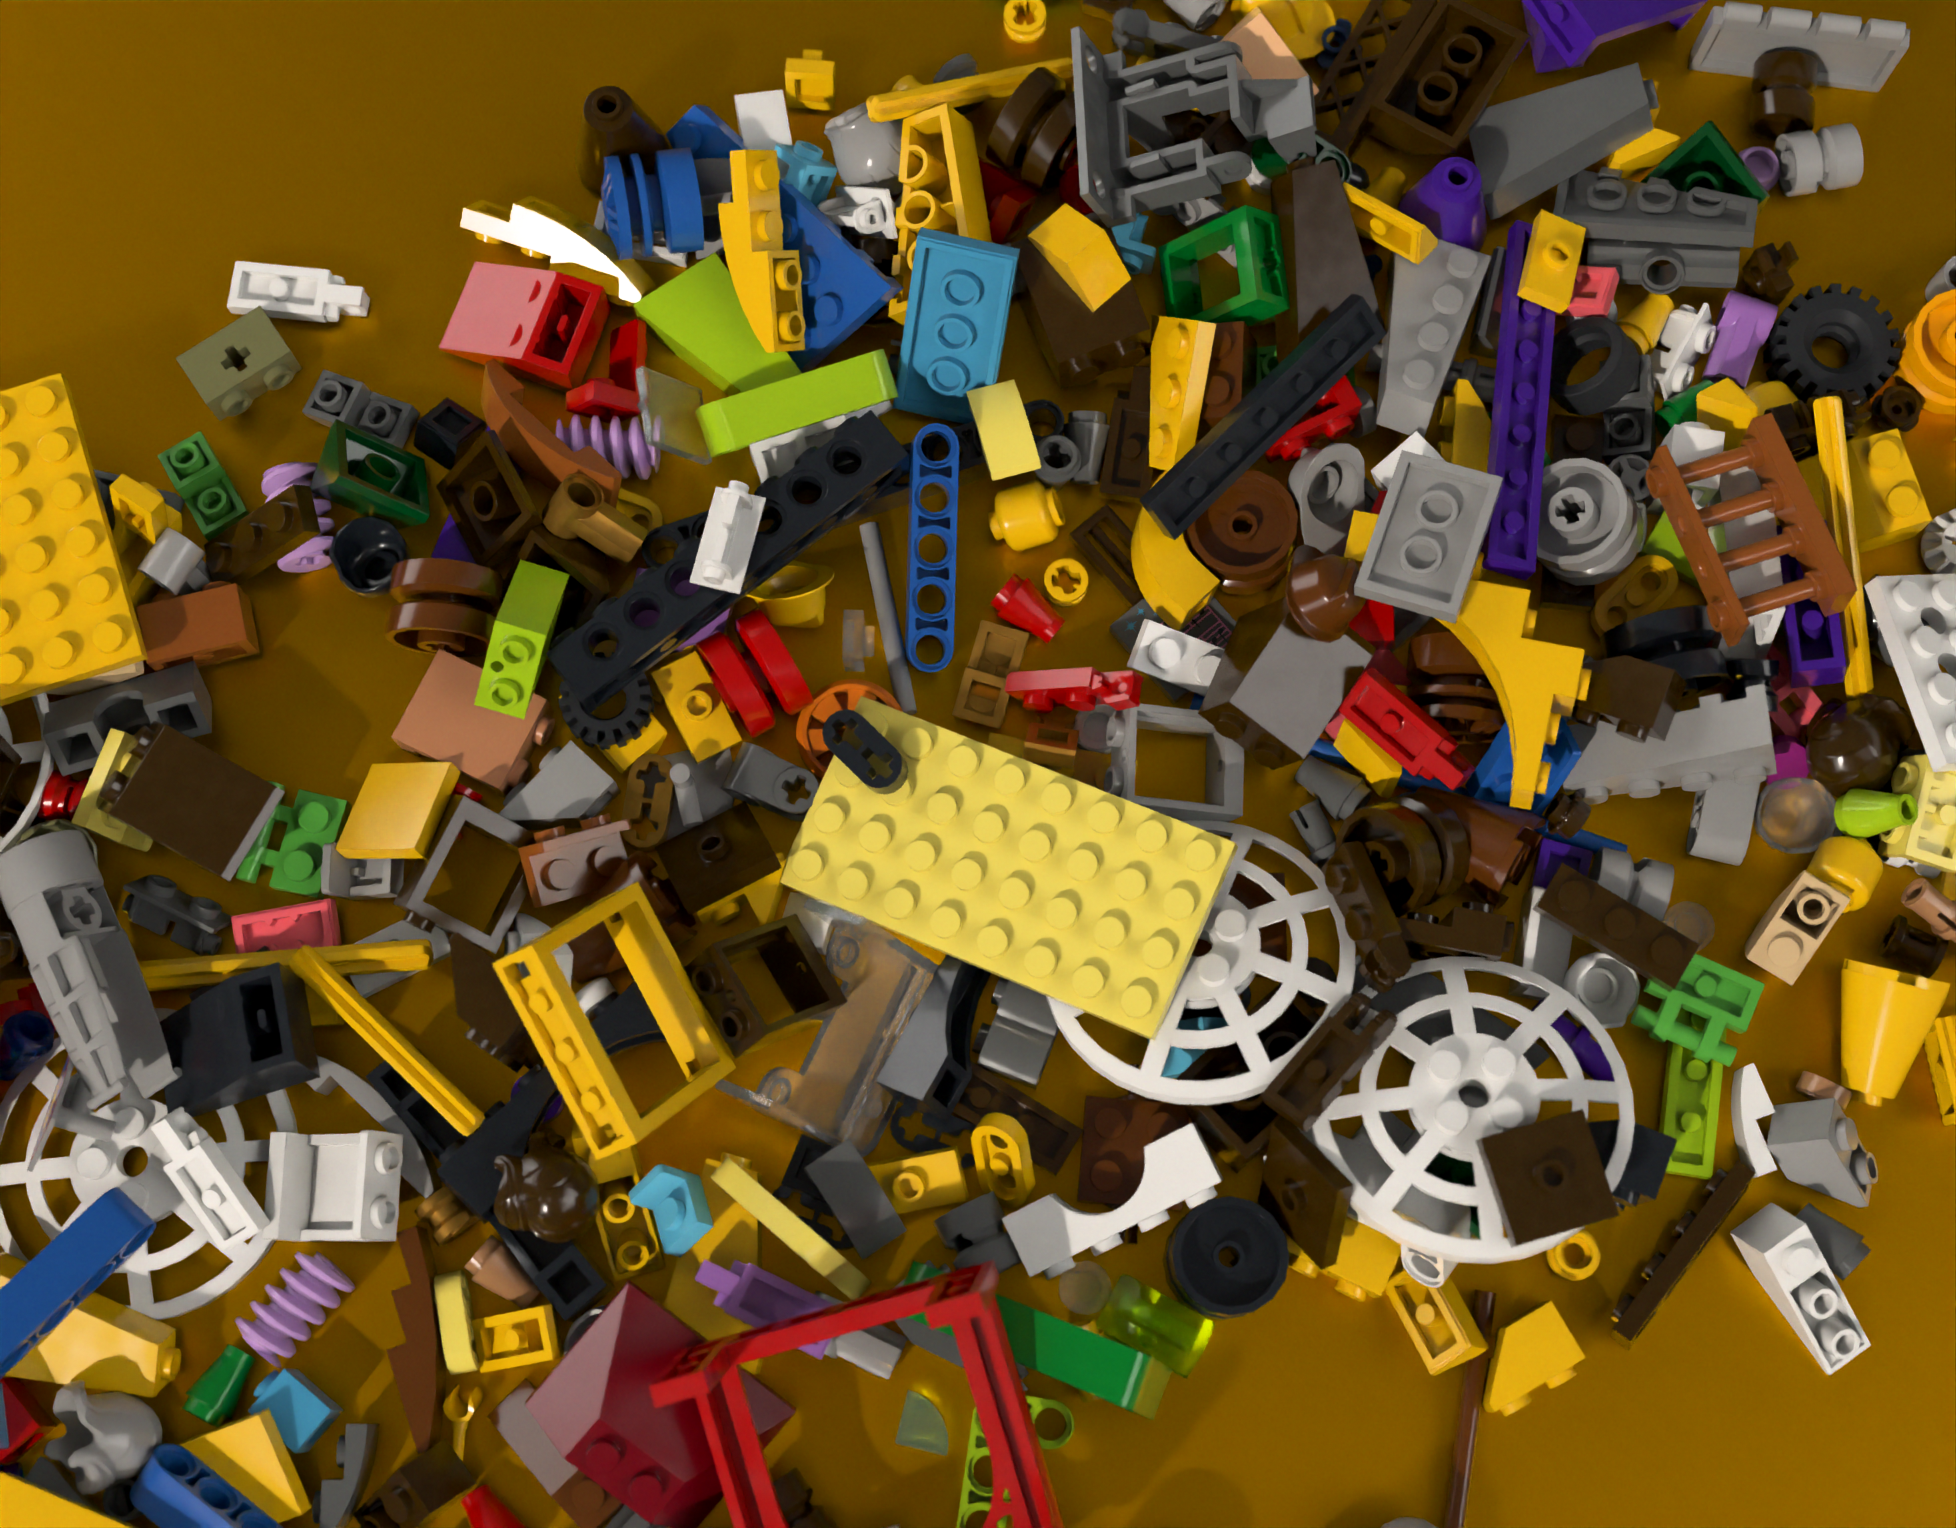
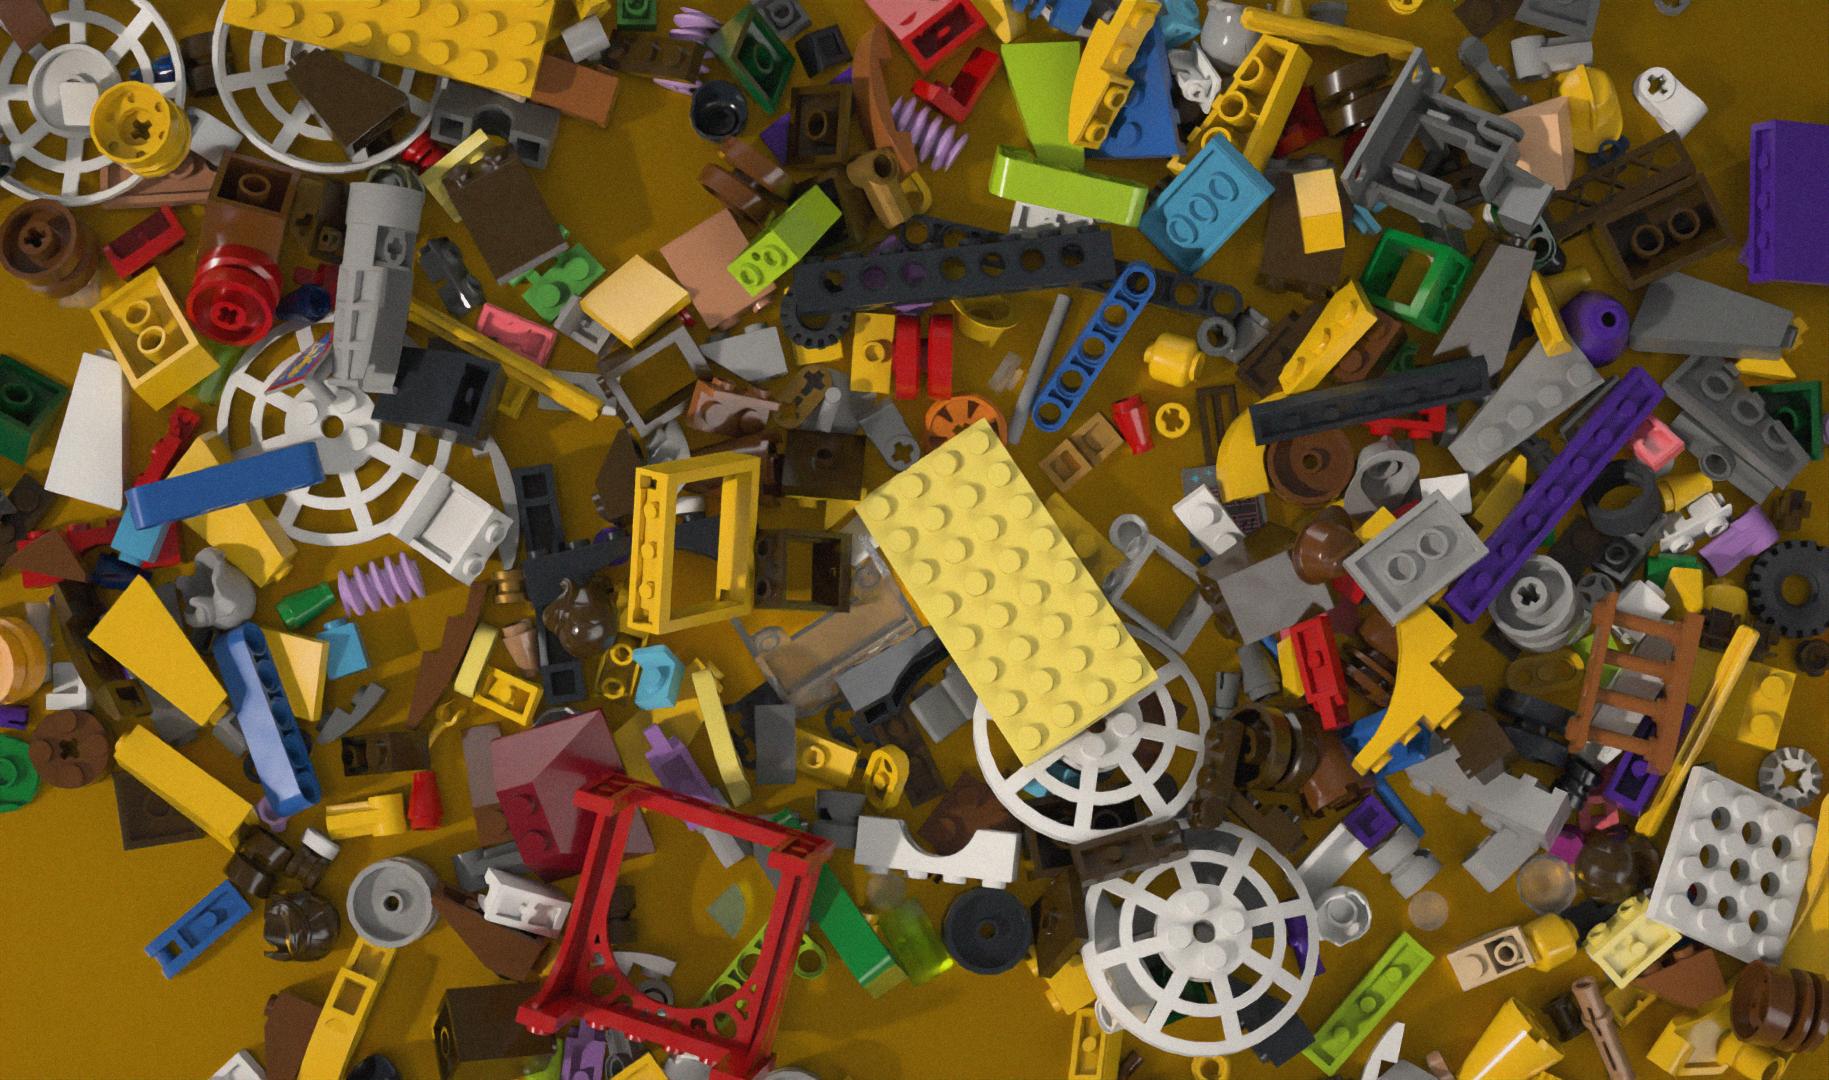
camera: 30 degrees right, 10 degrees up
white hinge [150,1106,271,1253] -> none
yellow axle [288,945,485,1136] -> none
clear piece [635,366,712,465] -> none
white hinge [690,481,766,594] -> none
black beam [822,709,908,795] -> none
light yellow slope [966,379,1041,481] -> none
red hinge [1005,667,1144,713] -> none
pearl gold plate [1022,713,1080,770] -> none
dark brown plate [1476,1109,1619,1248] -> none
yellow plate [1517,210,1586,314] -> none
dark brown plate [1533,862,1700,992] -> none
dark brown plate [1544,792,1591,840] -> none
bright green plate [1631,953,1765,1067] -> none
lime cone [1834,788,1918,840] -> none

